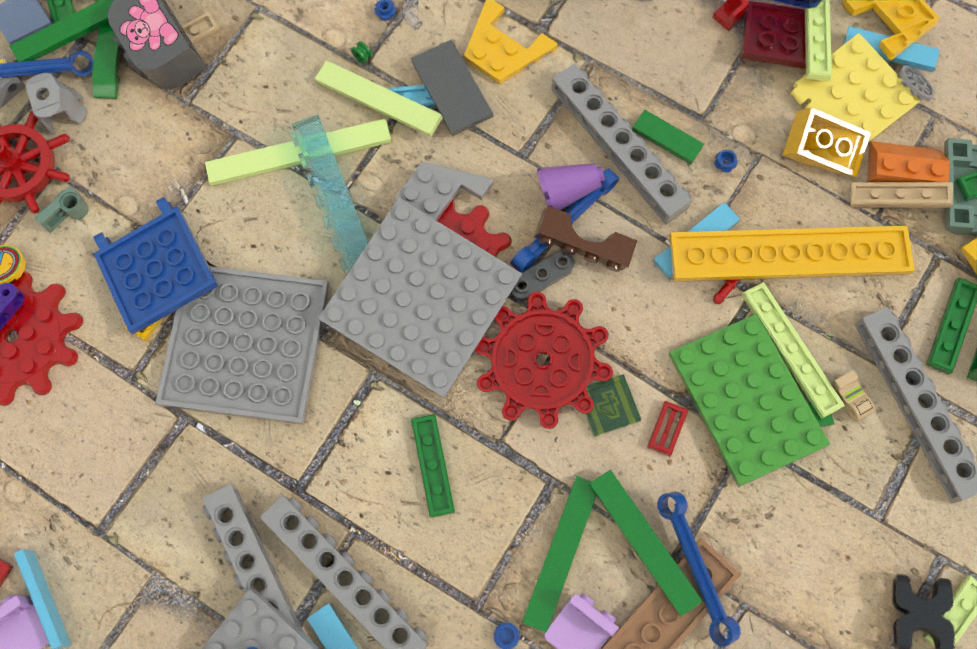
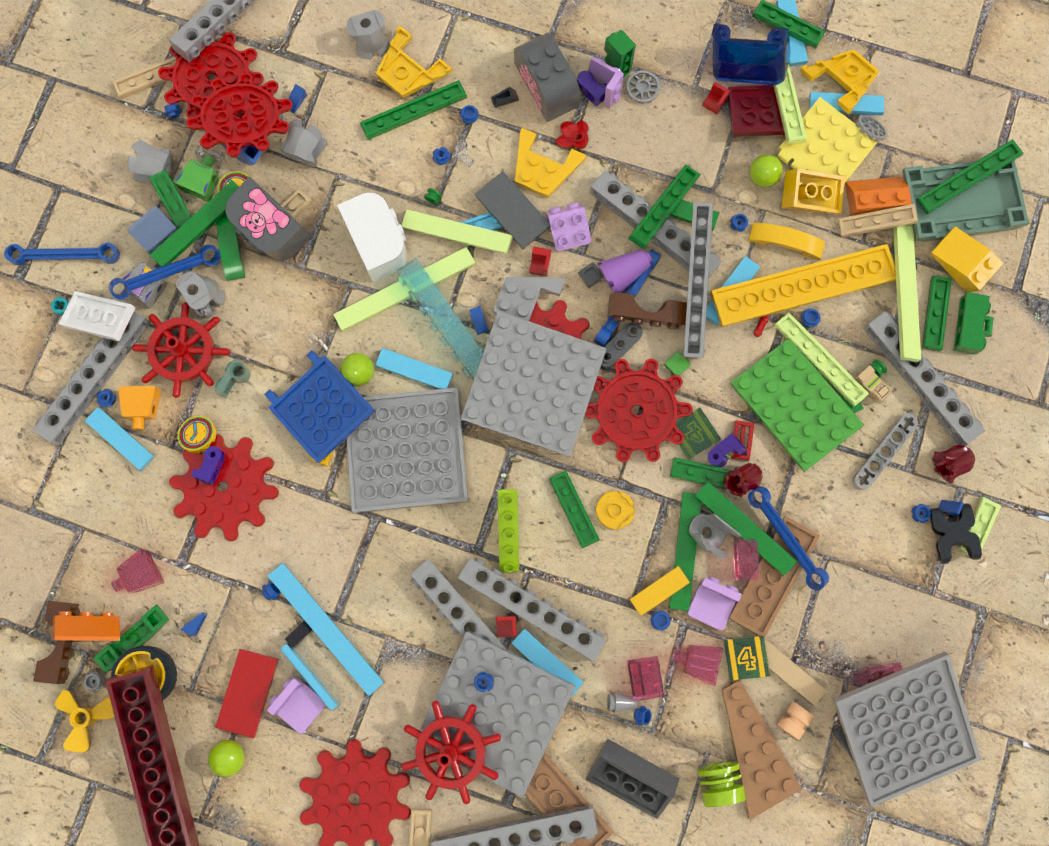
camera: 15 degrees left, 5 degrees up
none -> light grey plate [199,302,215,318]
none -> blue plate [262,582,280,600]
none -> medium azure tile [268,563,385,696]
none -> black piece [284,621,312,648]
none -> white brick [337,193,407,282]
none -> lime piece [340,353,374,386]
none -> medium azure tile [375,348,453,389]
none -> blue piece [469,306,488,335]
none -> red panel [496,616,517,637]
none -> lime slope [498,489,519,573]
none -> red panel [529,246,552,277]
none -> lavender bracket [545,202,591,251]
none -> red plate [555,120,589,149]
none -> dark grey tile [578,262,604,289]
none -> yellow tile [596,491,635,530]
none -> green tile [628,164,701,249]
none -> yellow tile [630,566,690,616]
none -> bright green tile [664,351,691,376]
none -> green tile [669,457,731,490]
none -> light grey brick [684,202,713,358]
none -> light grey piece [689,514,741,558]
none -> dark purple leg [707,433,747,468]
none -> dark red piece [723,462,763,497]
none -> clear pink bracket [733,540,759,581]
none -> yellow slope [748,223,825,260]
none -> lime piece [749,154,783,188]
none -> blue plate [801,309,820,327]
none -> light grey beam [852,414,918,490]
none -> green bush [868,359,887,378]
none -> yellowish green tile [893,224,921,362]
none -> blue plate [912,504,931,523]
none -> dark red piece [932,445,975,483]
none -> blue piece [938,500,964,517]

